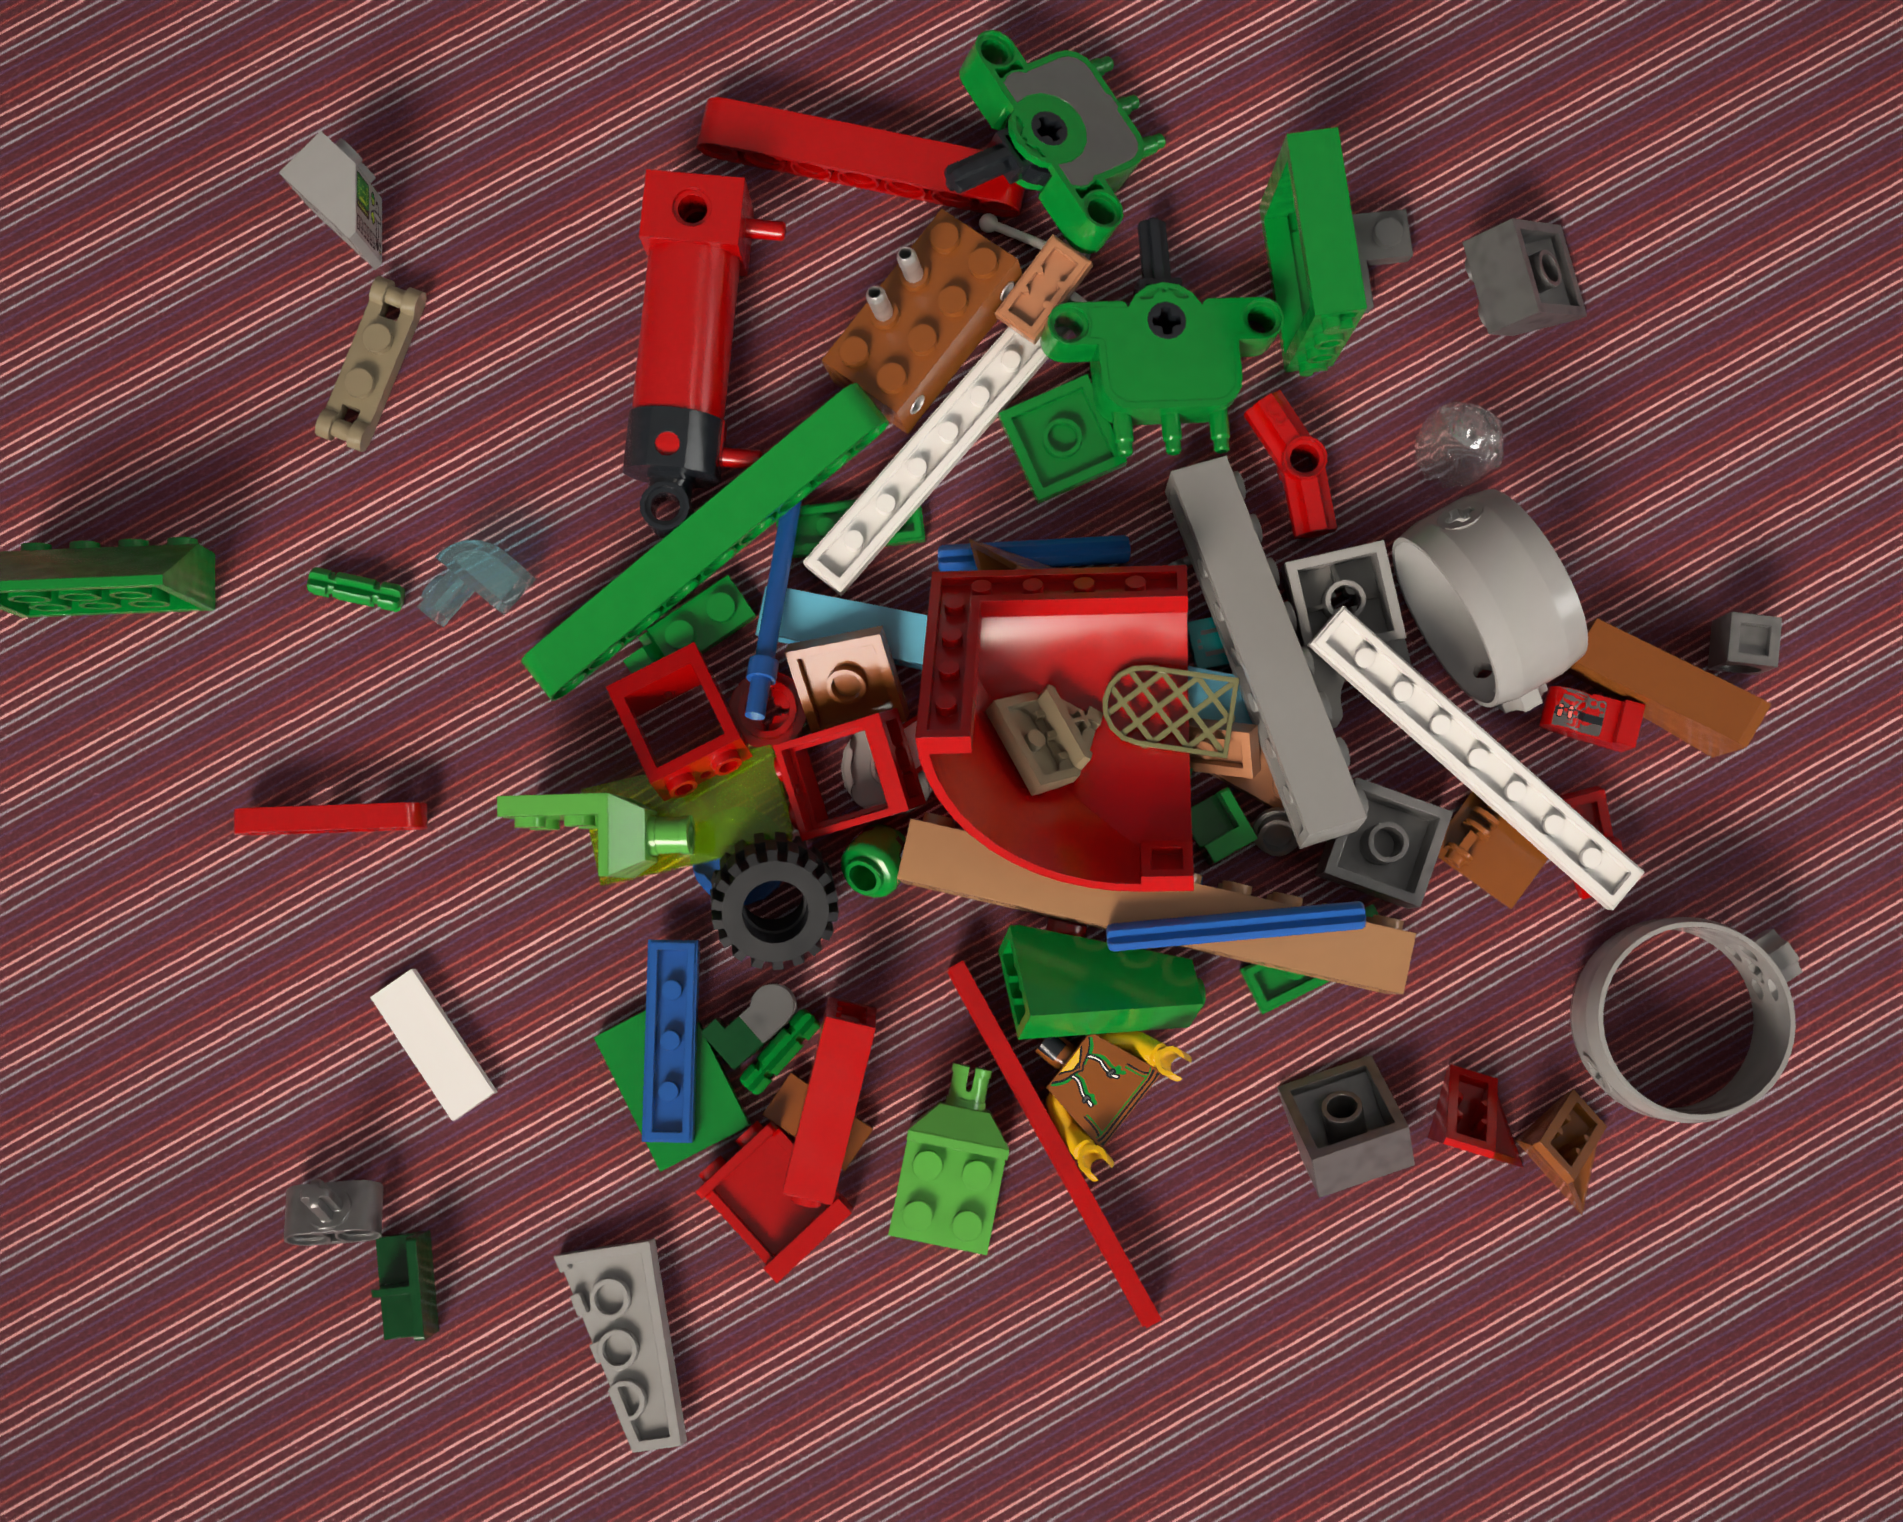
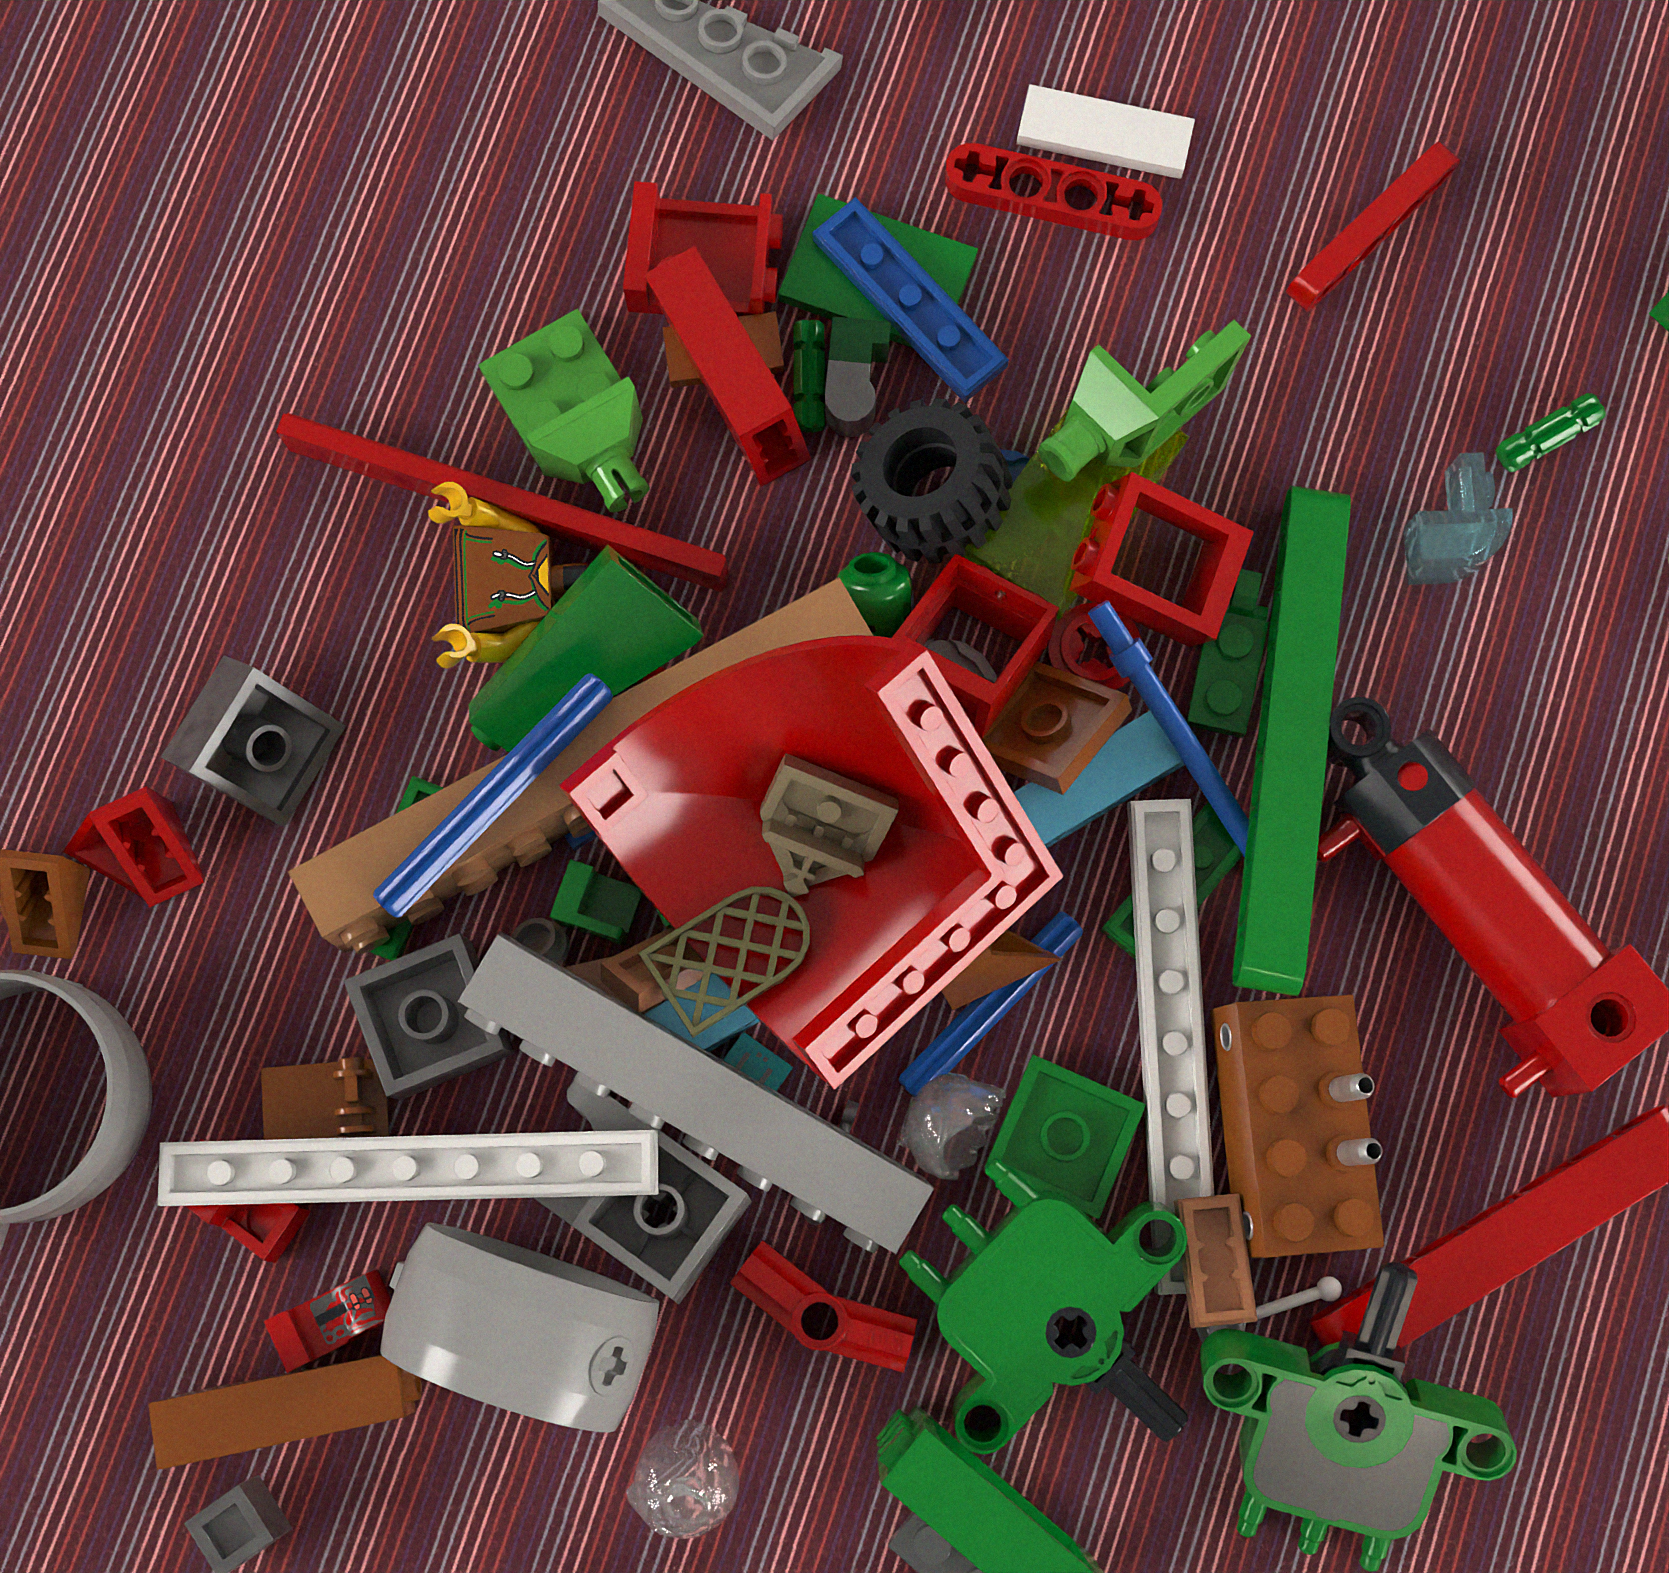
camera: 135 degrees right, 5 degrees down
none -> clear hair [897,1073,1006,1180]
none -> red beam [945,143,1162,241]

